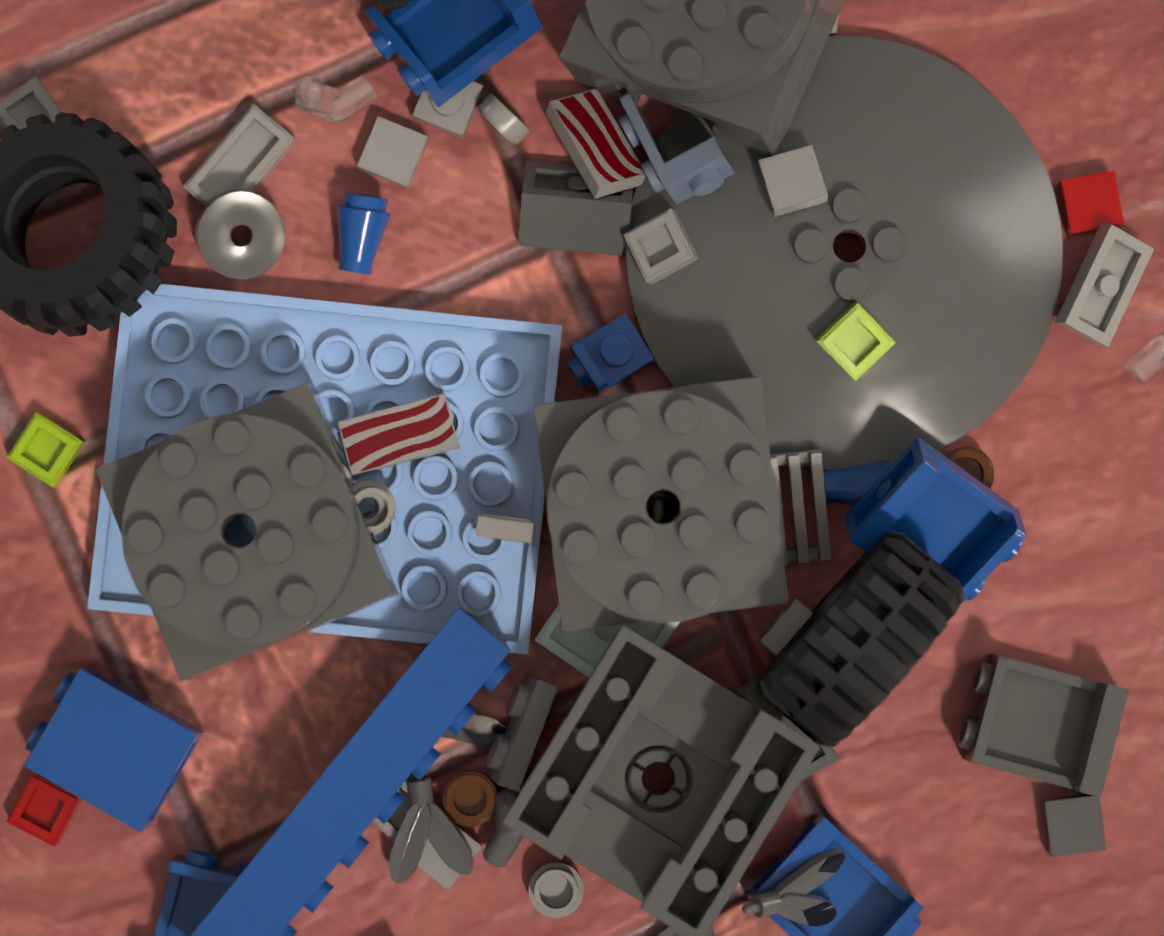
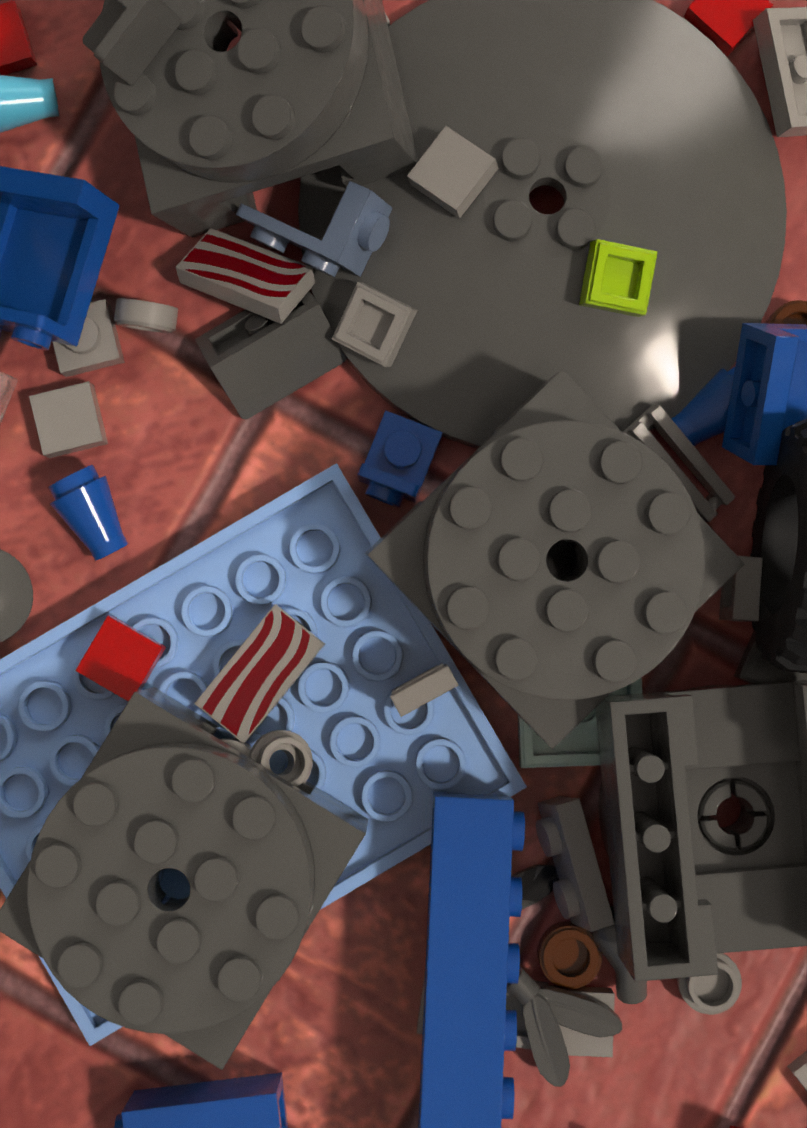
camera: 30 degrees left, 0 degrees up
none -> red tile [75,615,166,702]

